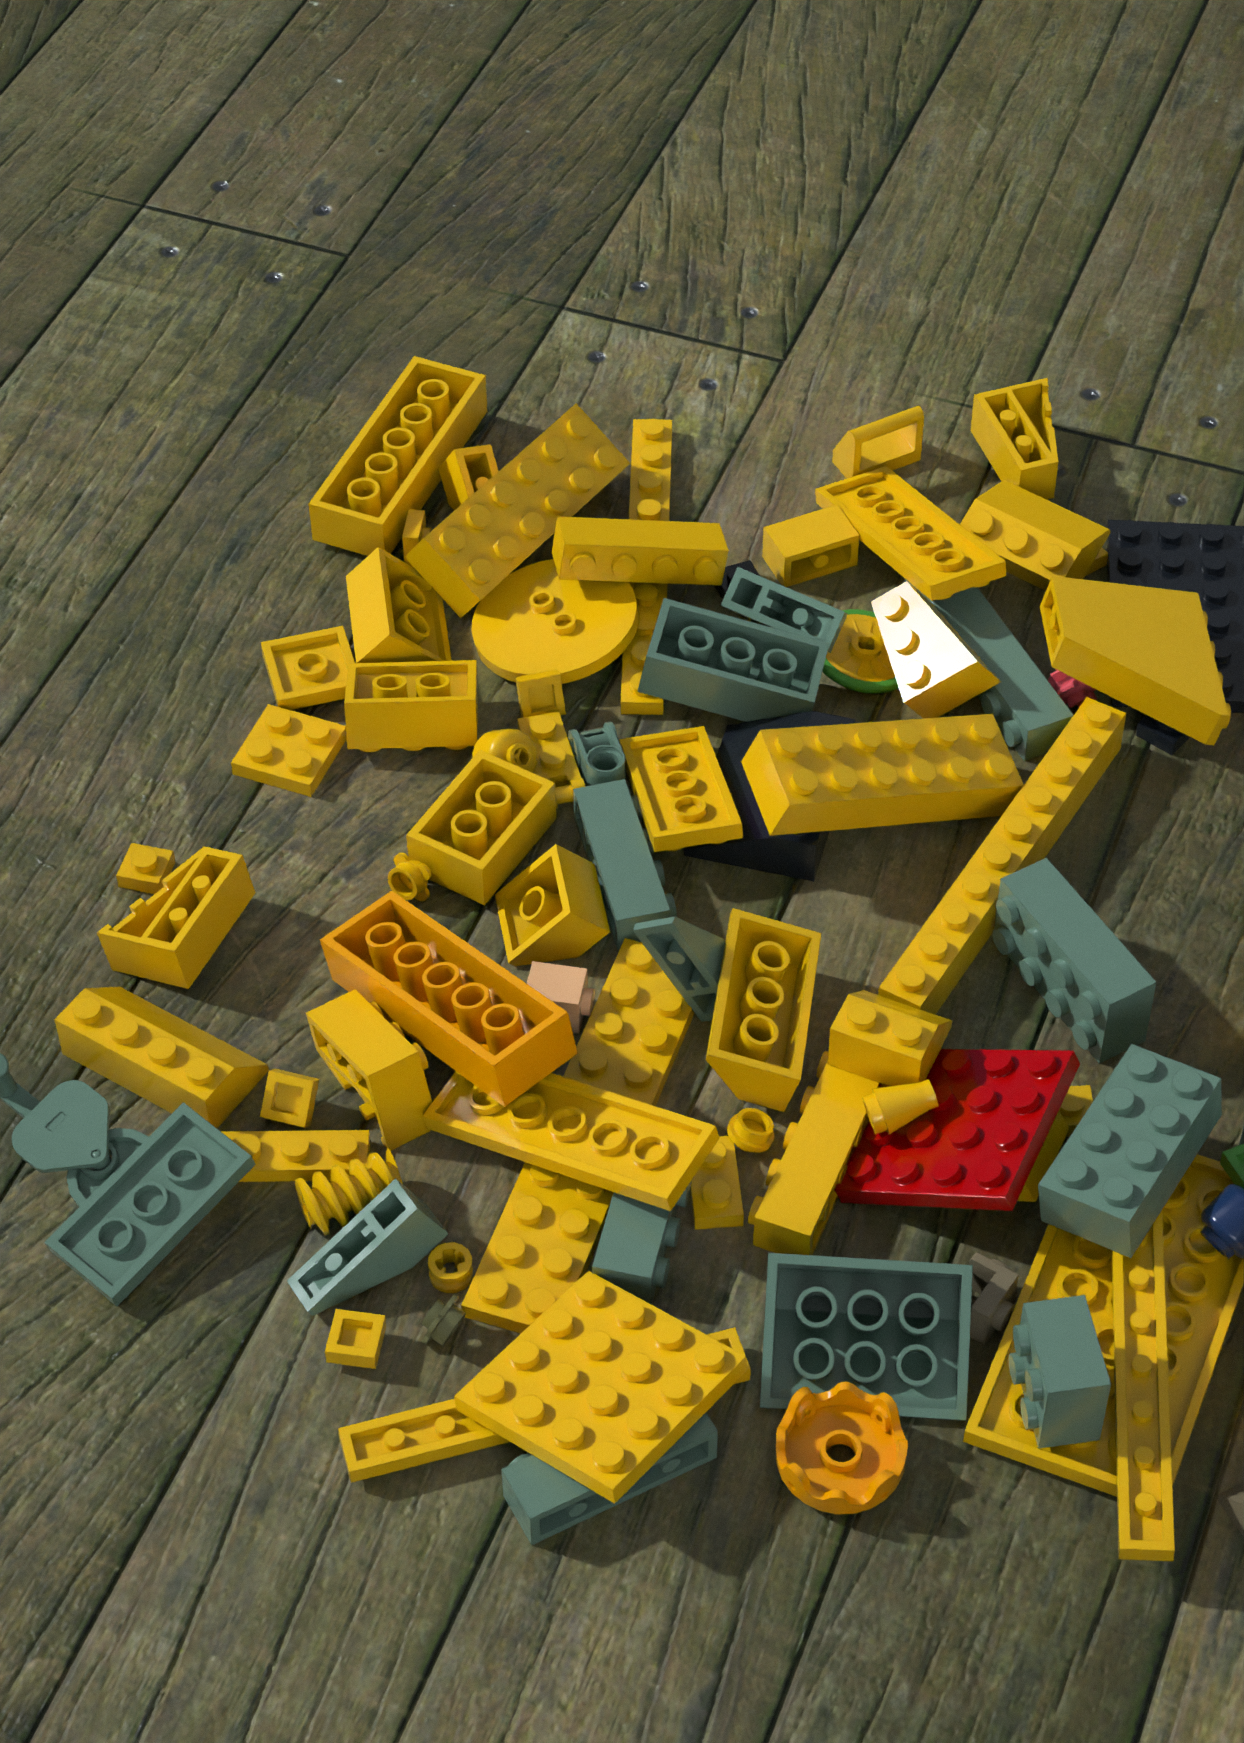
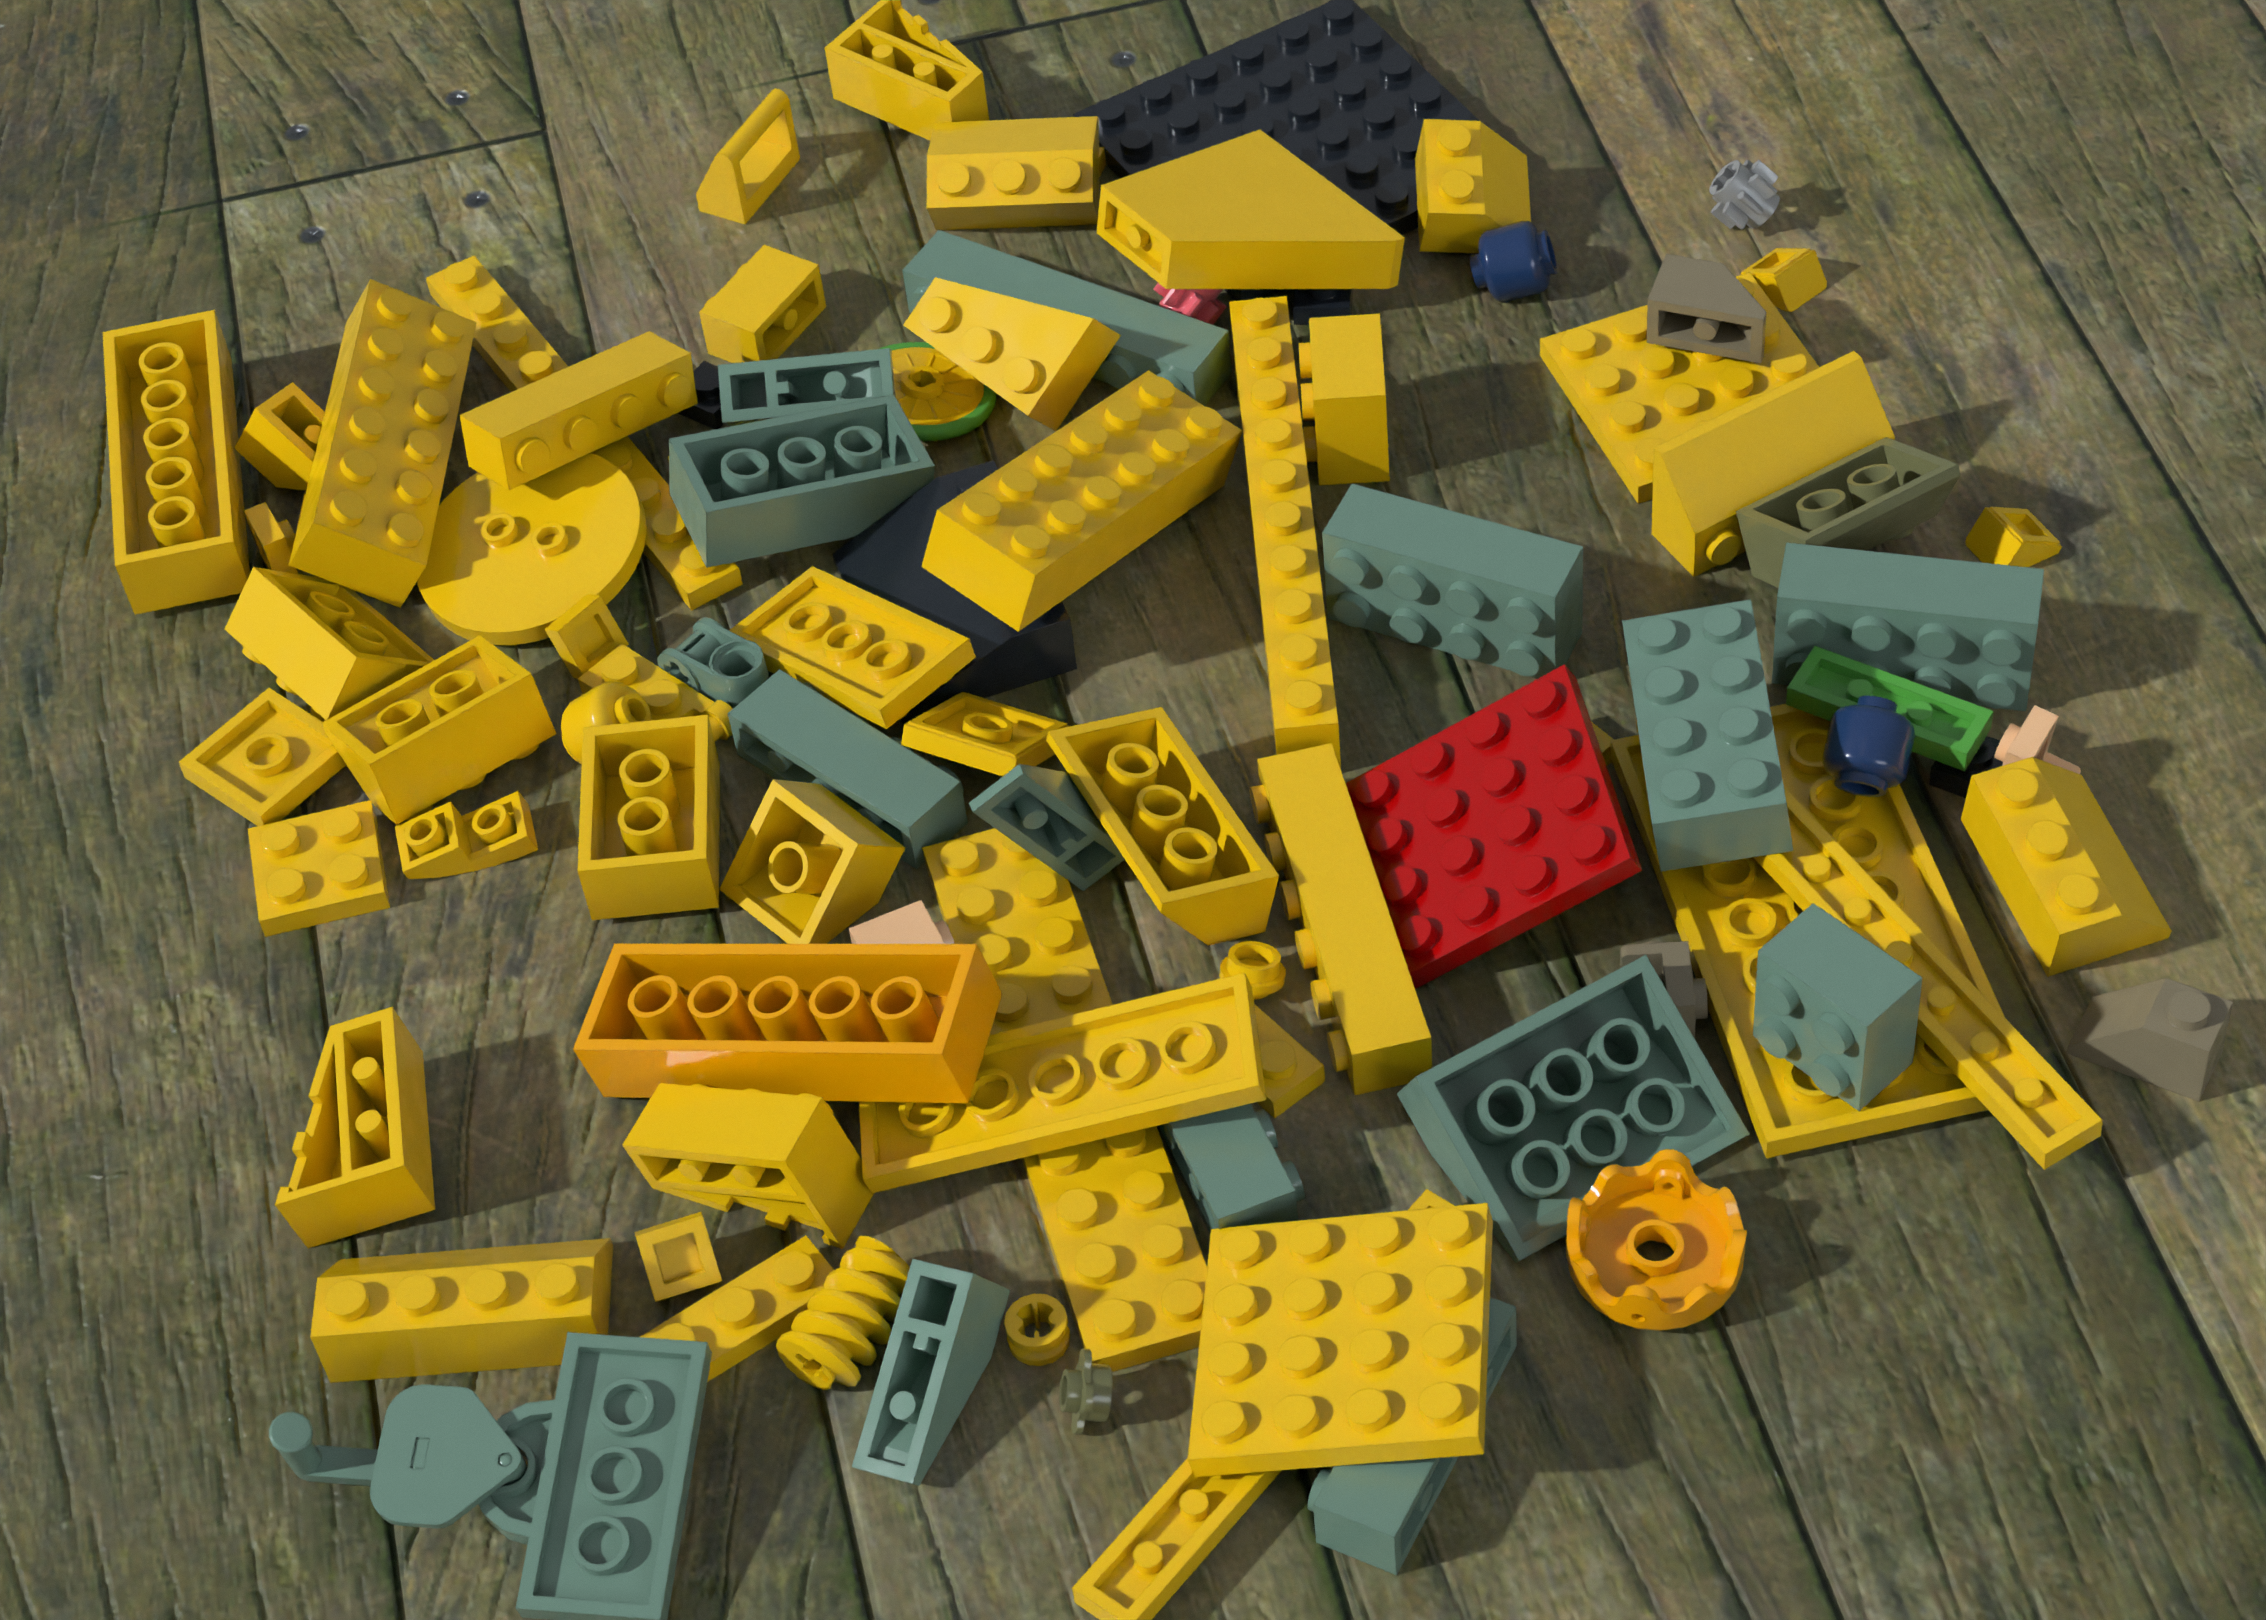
camera: 30 degrees left, 0 degrees up
yellow plate [116,843,176,894] -> none
yellow plate [325,1309,387,1369] -> none
yellow plate [388,852,432,901] -> none
yellow plate [815,466,1006,601] -> none
yellow slope [828,990,953,1086] -> none
yellow cone [862,1079,939,1135] -> none
none -> yellow slope [395,791,538,879]
none -> yellow plate [901,692,1070,777]
none -> yellow brick [1299,313,1390,486]

